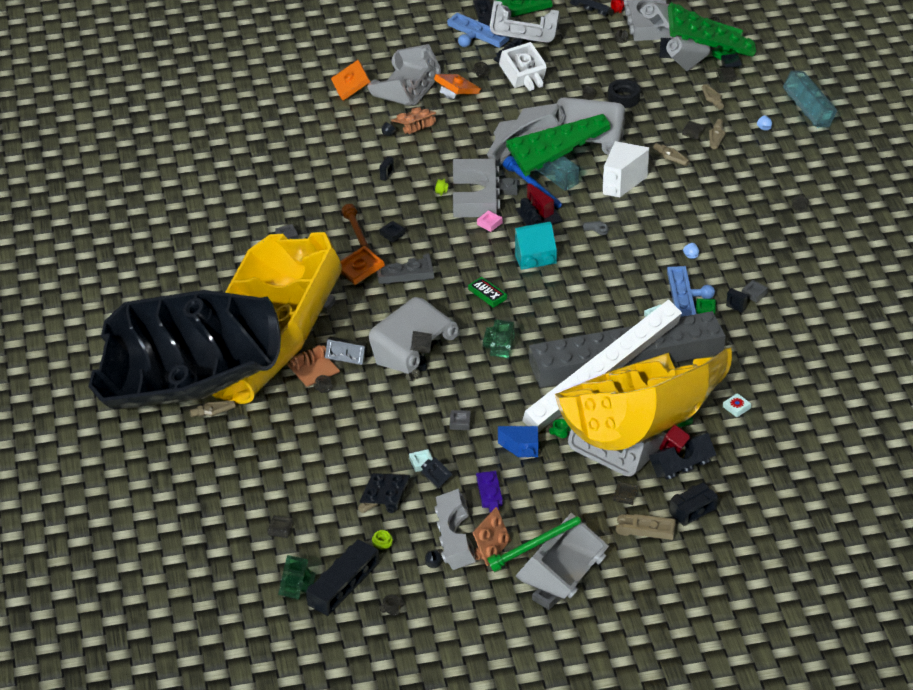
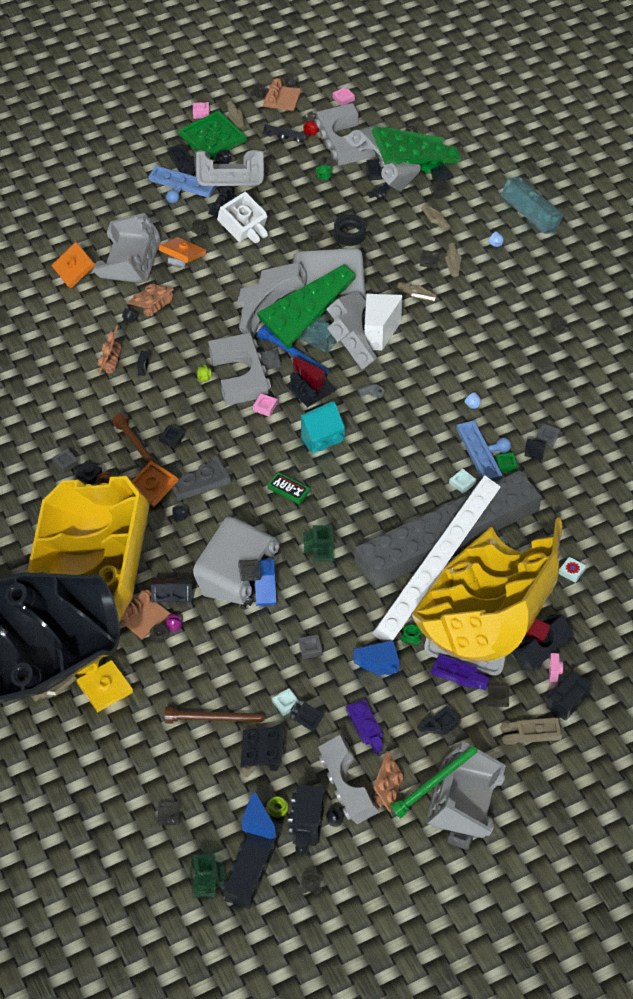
camera: 15 degrees left, 10 degrees up
none -> yellow plate [76,660,133,713]
none -> nougat hinge [97,325,121,373]
none -> reddish brown piece [165,707,265,724]
none -> magenta hinge [166,614,182,632]
none -> black hinge [172,506,188,522]
none -> black plate [216,150,231,164]
none -> blue slope [242,792,276,839]
none -> slope [255,559,276,606]
none -> black hinge [288,785,324,855]
none -> green plate [316,165,332,179]
none -> light grey arch [327,290,377,370]
none -> black plate [367,183,390,199]
none -> black slope [417,705,461,735]
none -> dark purple hinge [431,654,489,690]
none -> bright pink plate [549,653,563,682]

